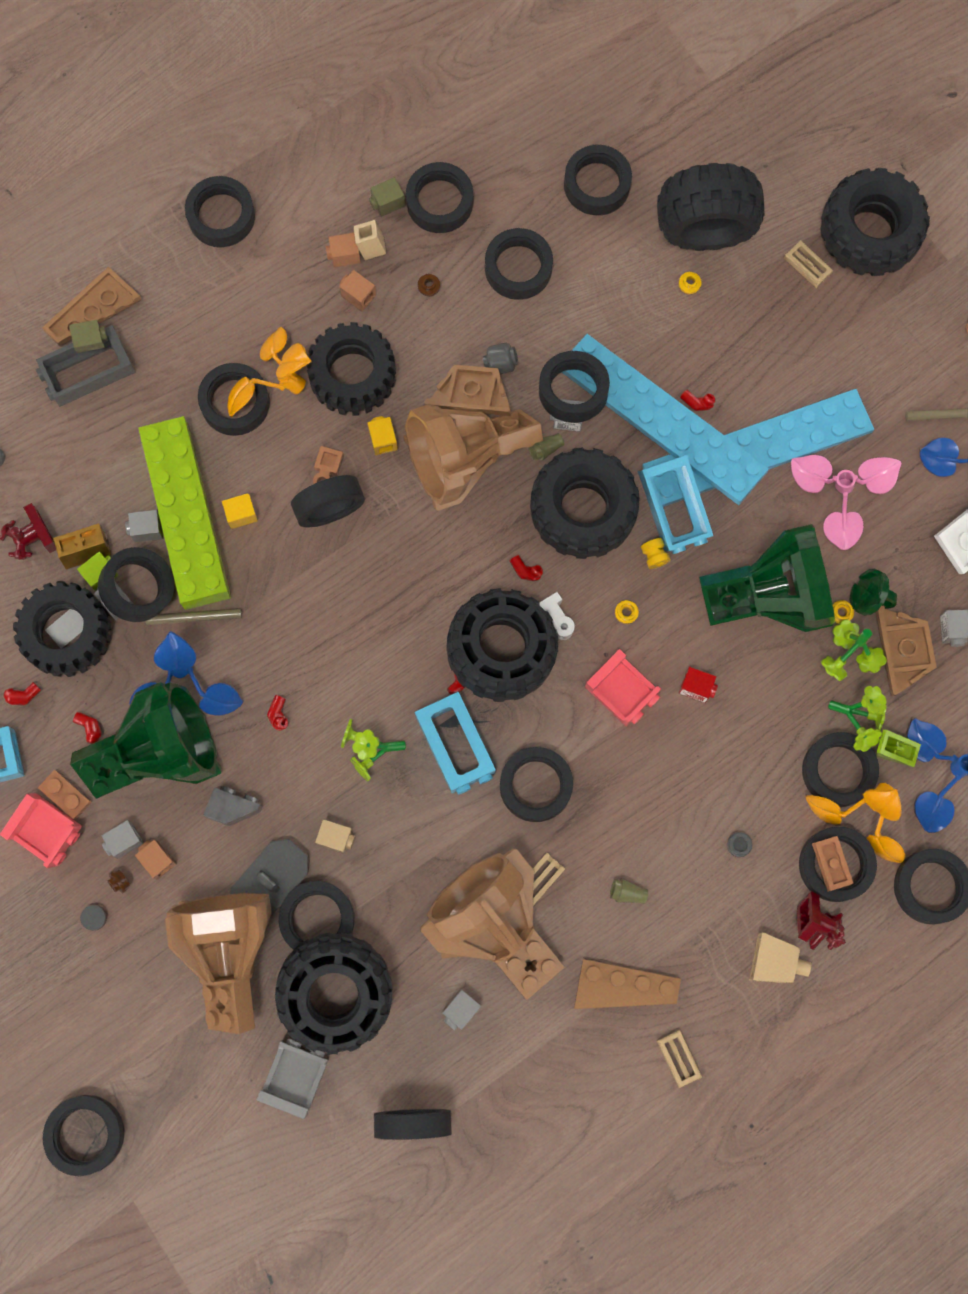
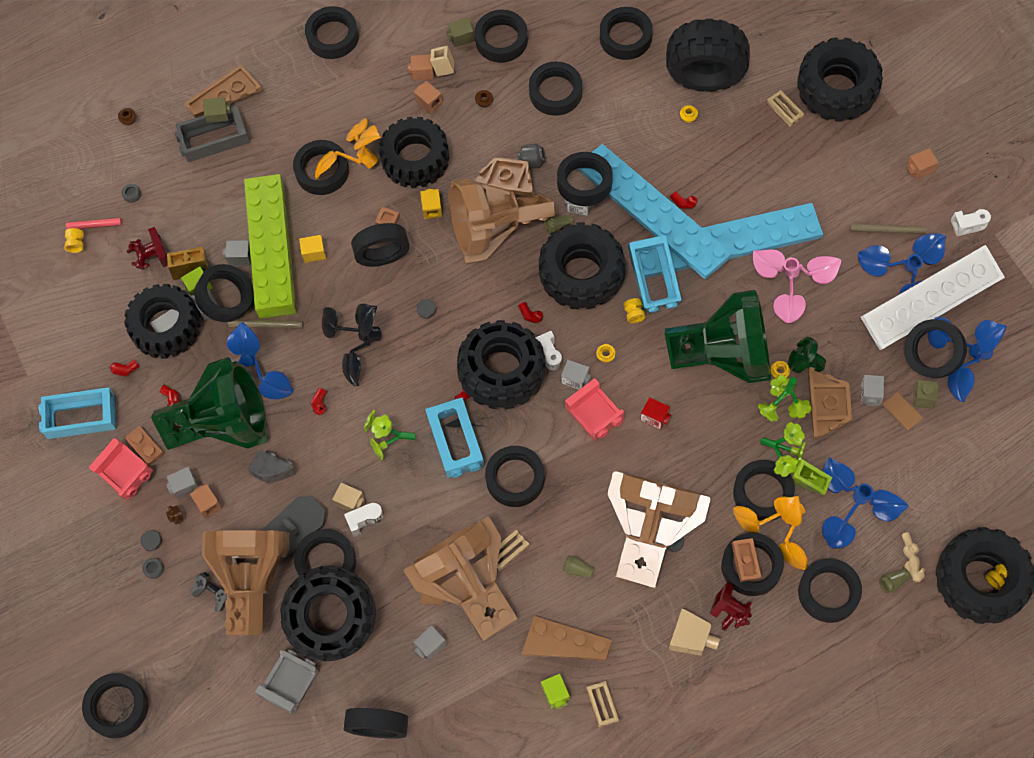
camera: 15 degrees right, 10 degrees down
none -> dark grey tile [142,558,164,579]
none -> dark grey piece [190,572,227,612]
none -> black plant [322,303,381,386]
none -> white leg [344,503,383,537]
none -> dark grey tile [417,299,436,319]
none -> lime brick [541,674,570,709]
none -> light grey brick [561,360,591,390]
none -> plate [608,471,710,588]

